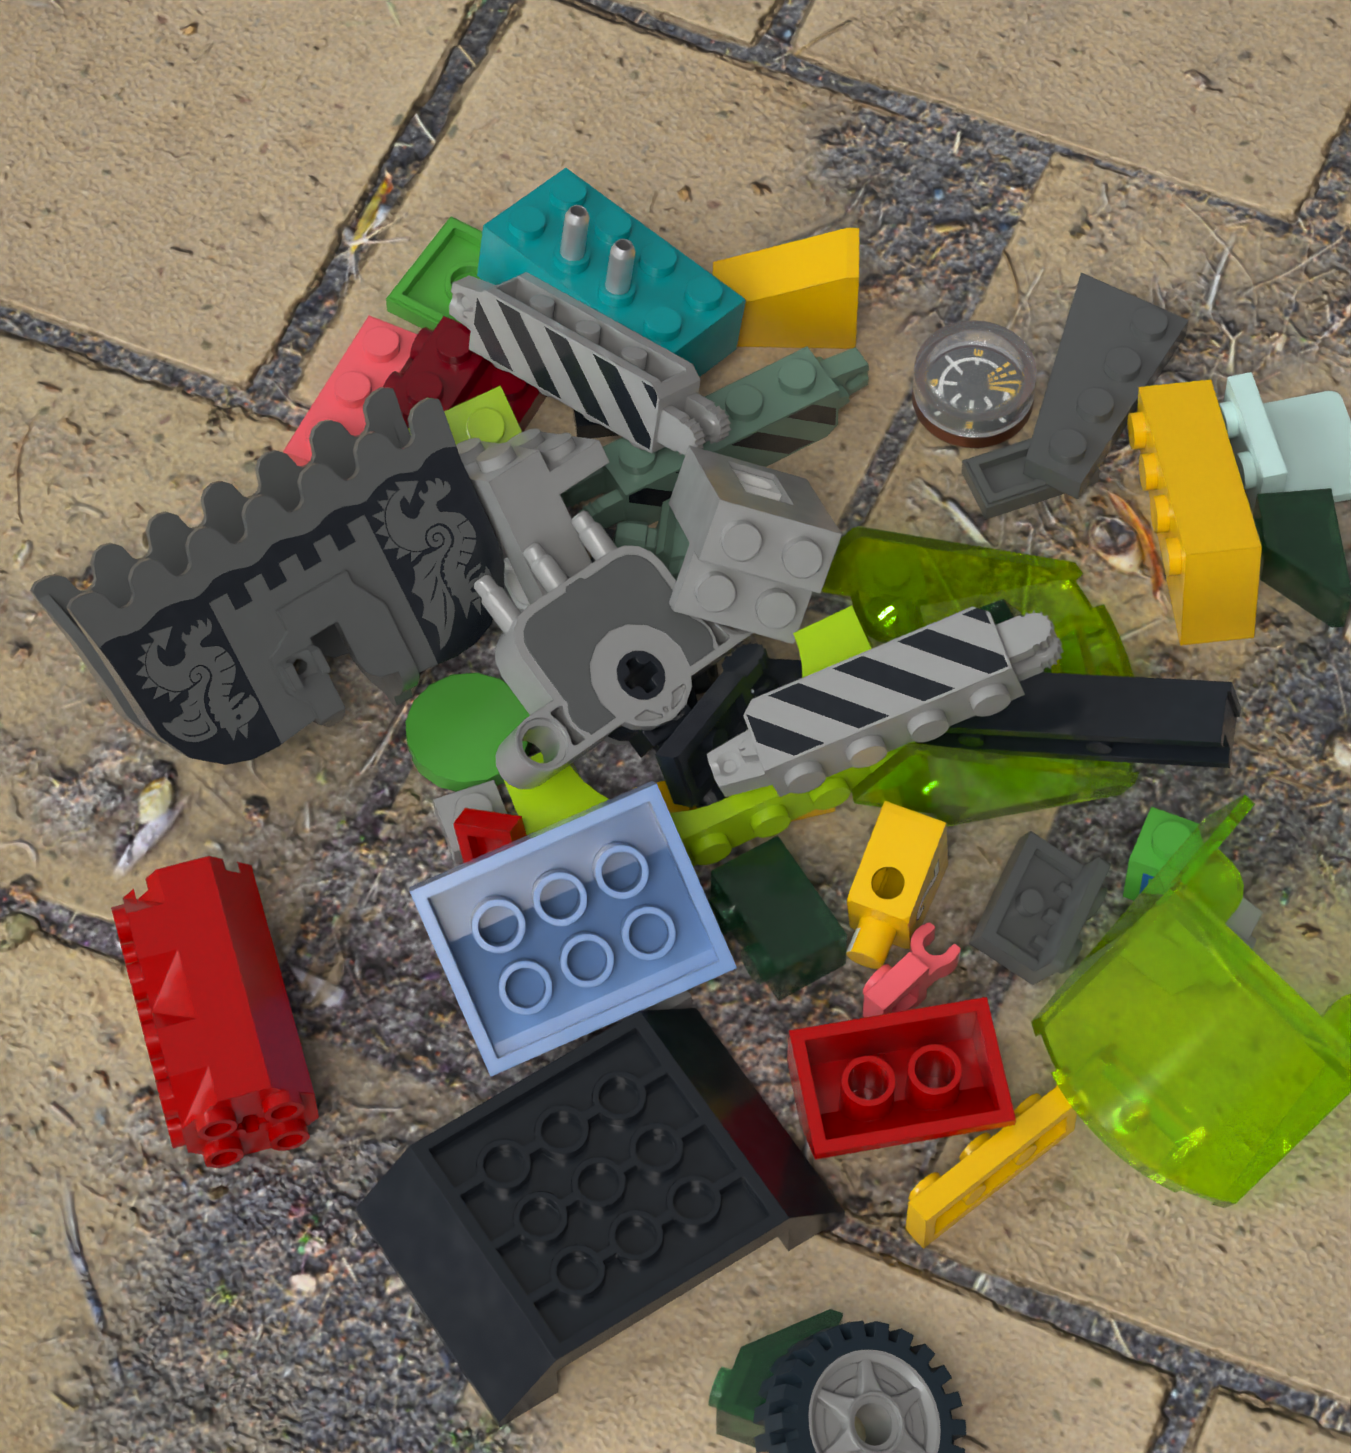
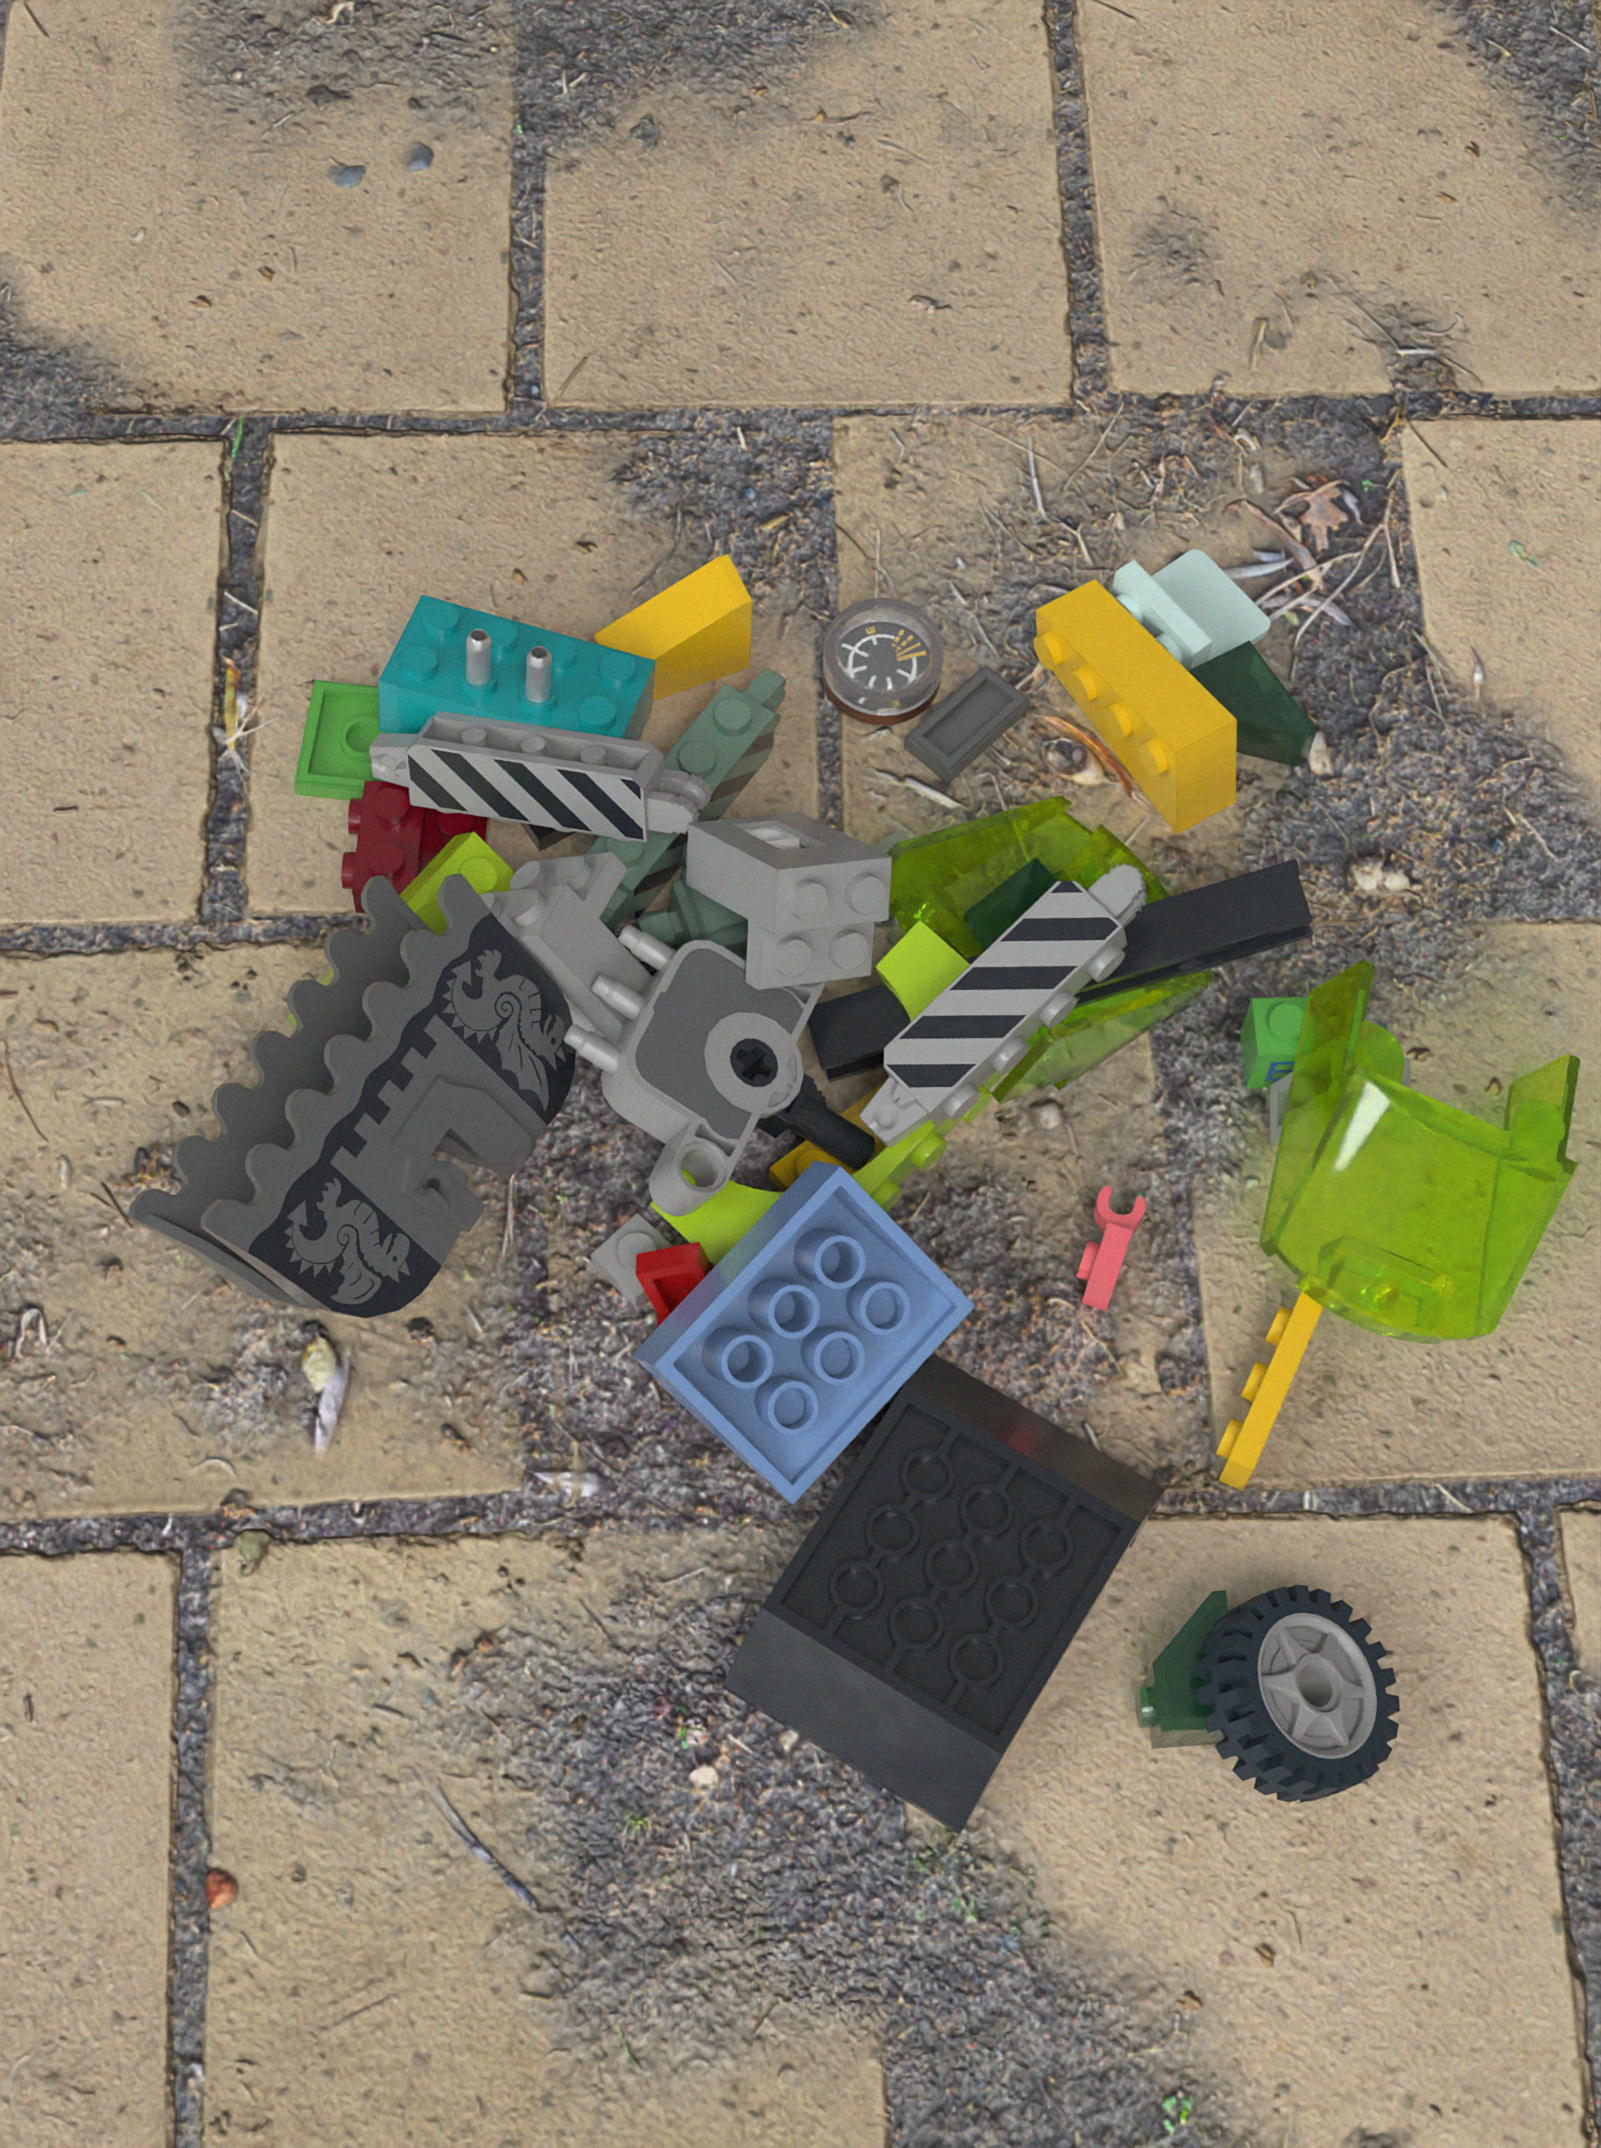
camera: 30 degrees left, 5 degrees up
red brick [111,856,319,1168] -> none
coral plate [283,315,417,466] -> none
bright green tile [405,672,533,792] -> none
black hinge [655,642,779,808] -> none
clear green brick [708,835,847,1001] -> none
red slope [787,997,1016,1160] -> none
yellow torso [846,801,948,970] -> none
dark grey bracket [969,831,1111,985] -> none
dark grey wing [1023,272,1189,499] -> none

